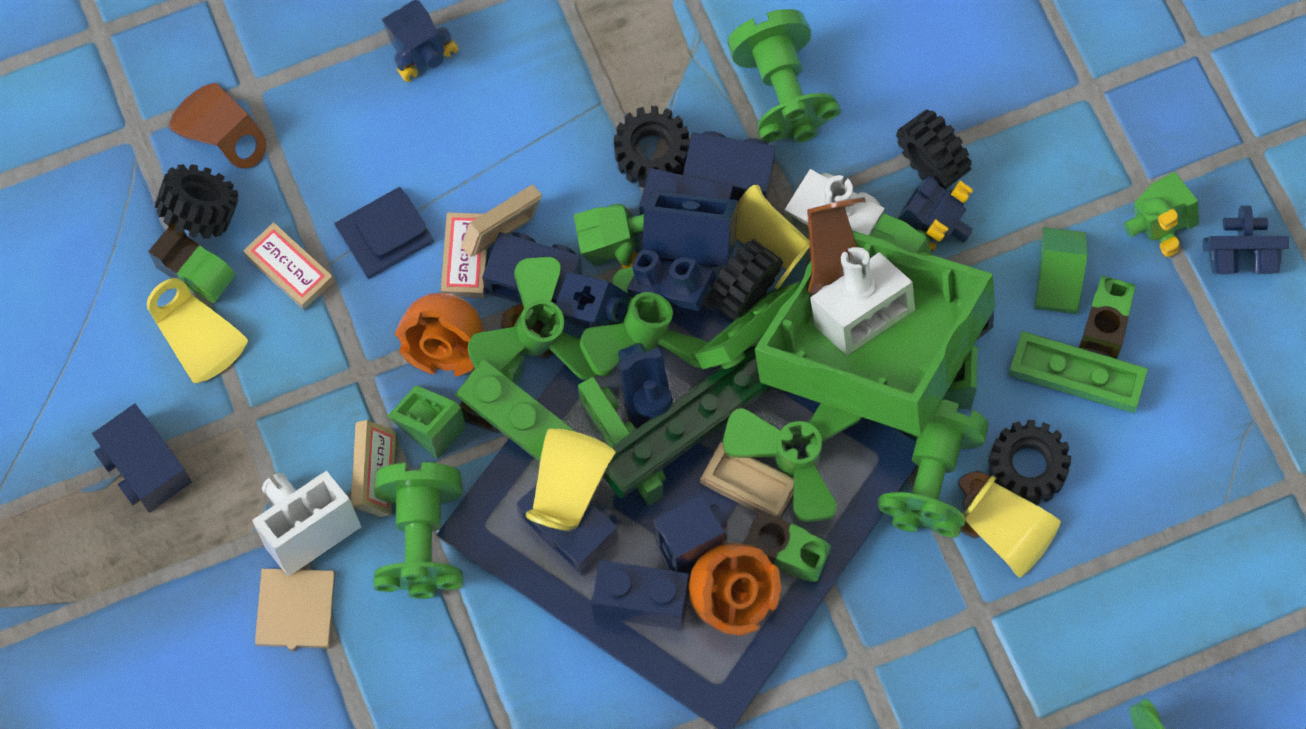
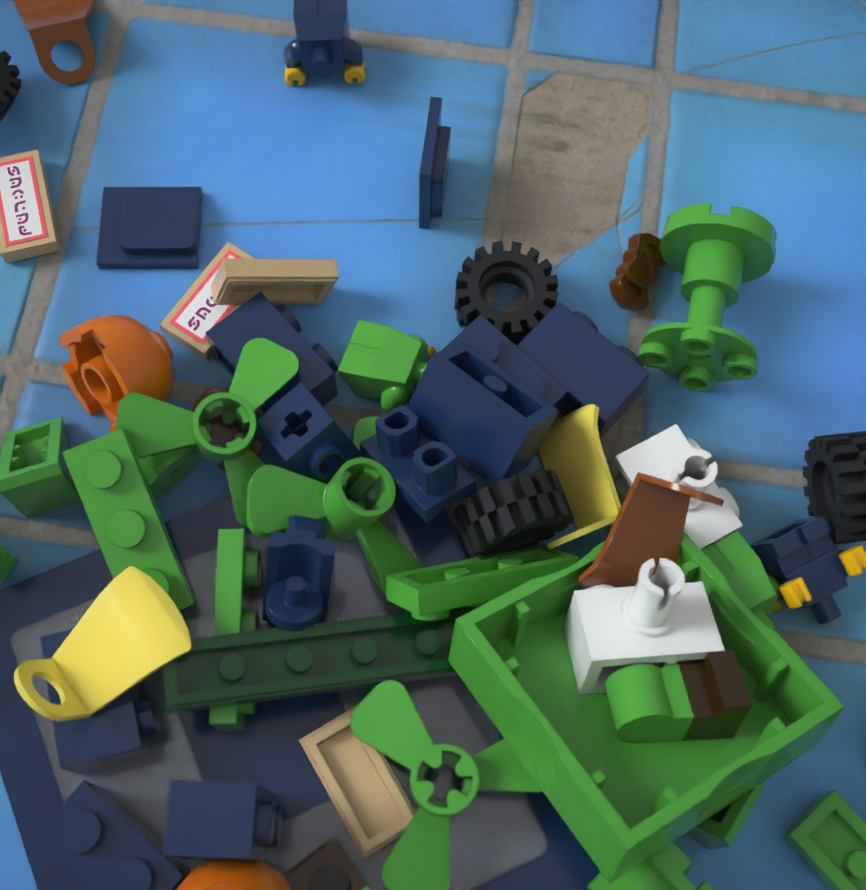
camera: 25 degrees right, 0 degrees up
none -> dark blue piece [419,97,451,229]
none -> leg [605,650,752,743]
none -> reddish brown piece [609,232,666,312]

